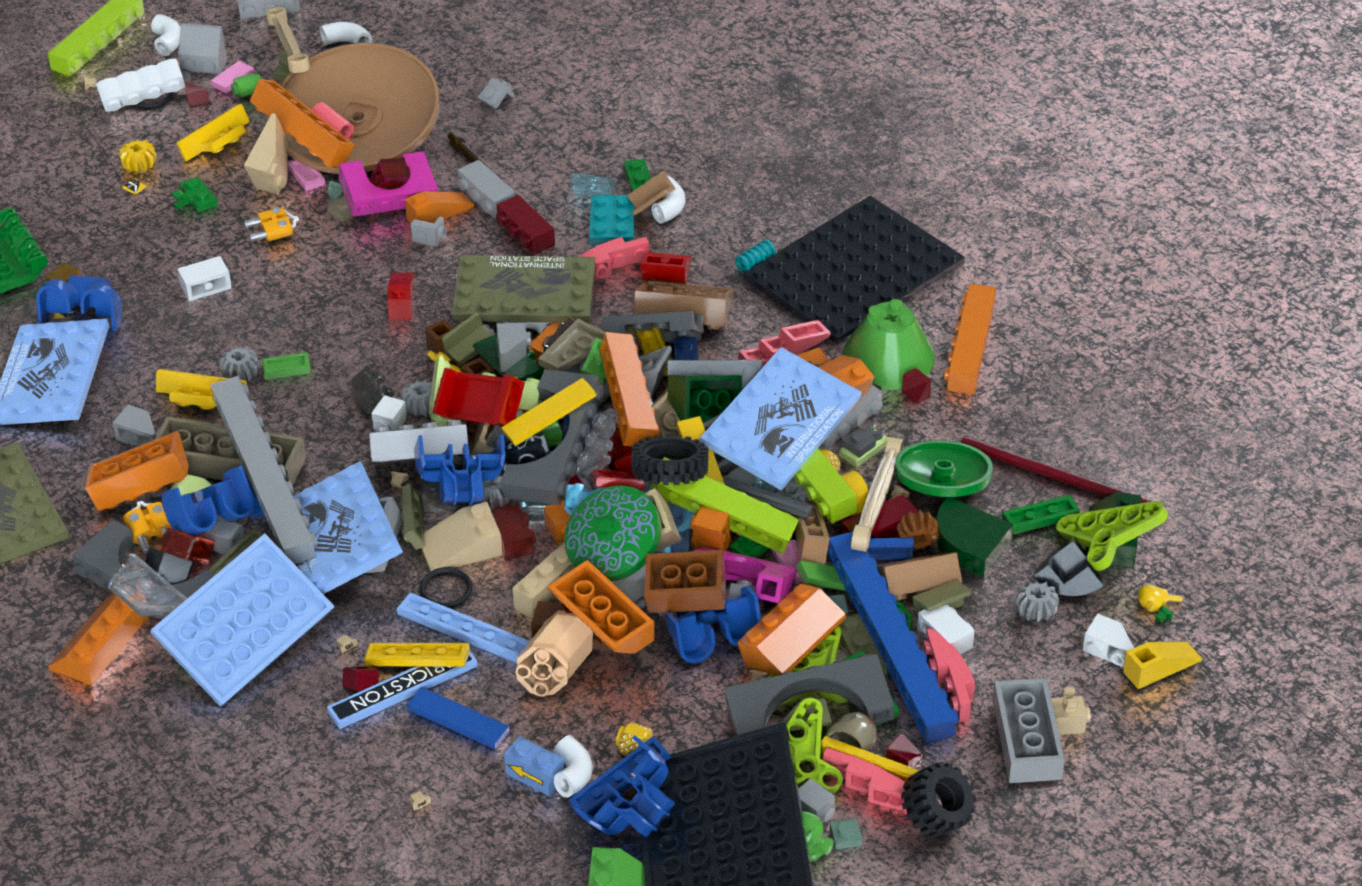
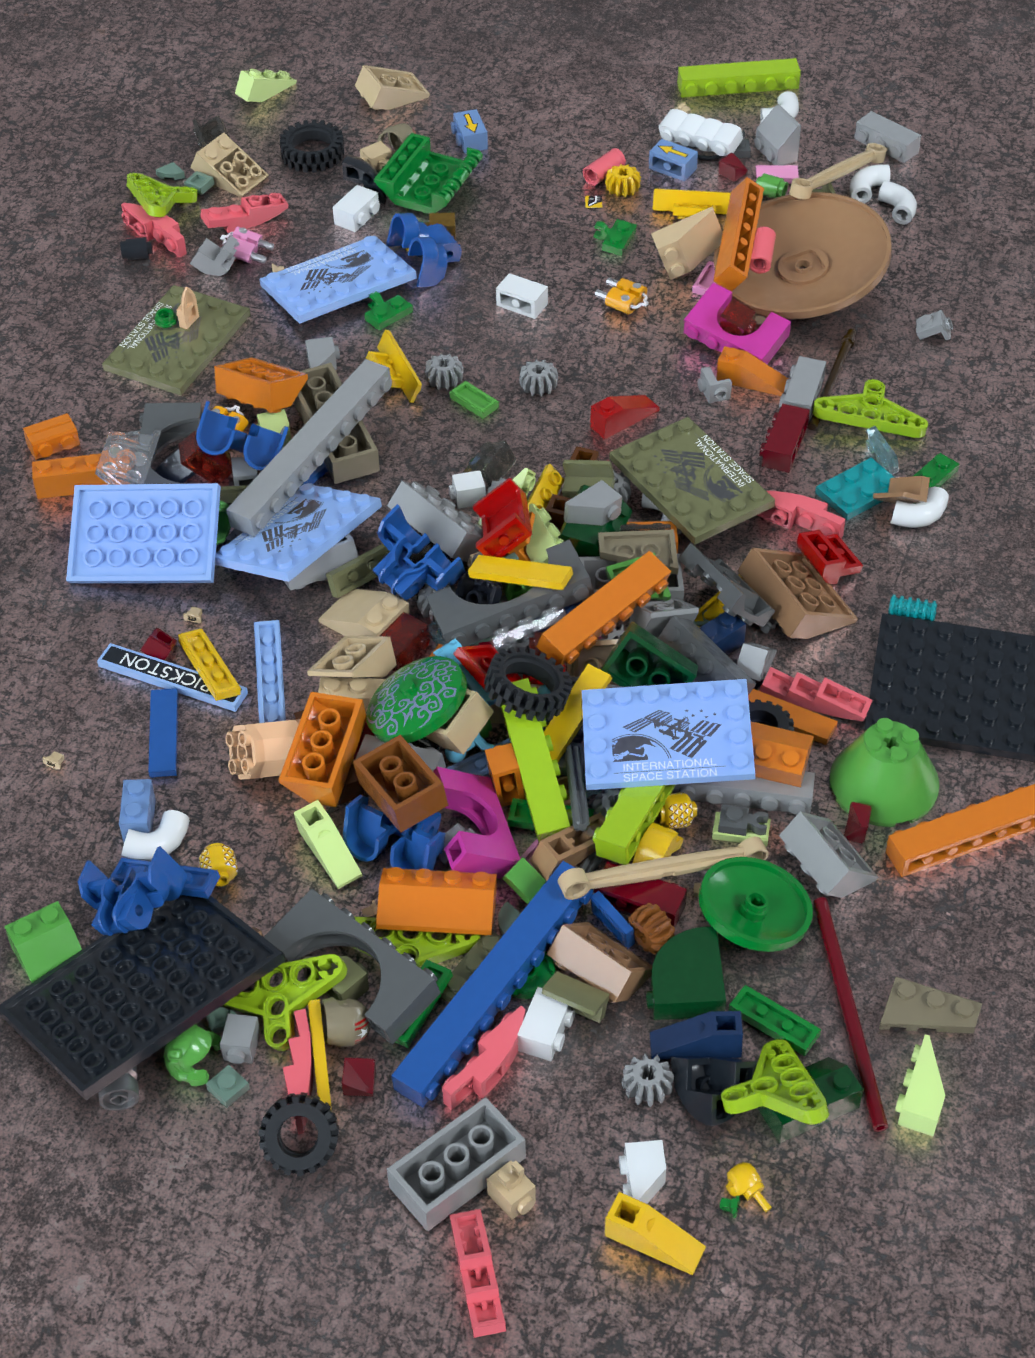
camera: 55 degrees right, 5 degrees up
black tyre [420,567,472,608] -> none
none -> orange brick [23,413,80,460]
none -> yellowish green slope [294,800,363,889]
none -> tan slope [307,636,397,679]
none -> green plate [365,291,413,331]
none -> coral slope [449,1209,506,1338]
none -> light grey gear [519,359,558,397]
none -> coral pin [583,148,626,186]
none -> medium blue brick [649,139,698,182]
none -> dark blue slope [650,1011,743,1059]
none -> light grey slope [737,642,777,683]
none -> light grey slope [779,811,879,898]
none -> lime beam [812,379,928,438]
none -> white cylinder [850,164,890,204]
none -> dark tan wing [879,977,983,1034]
none -> yellowish green slope [895,1034,945,1137]

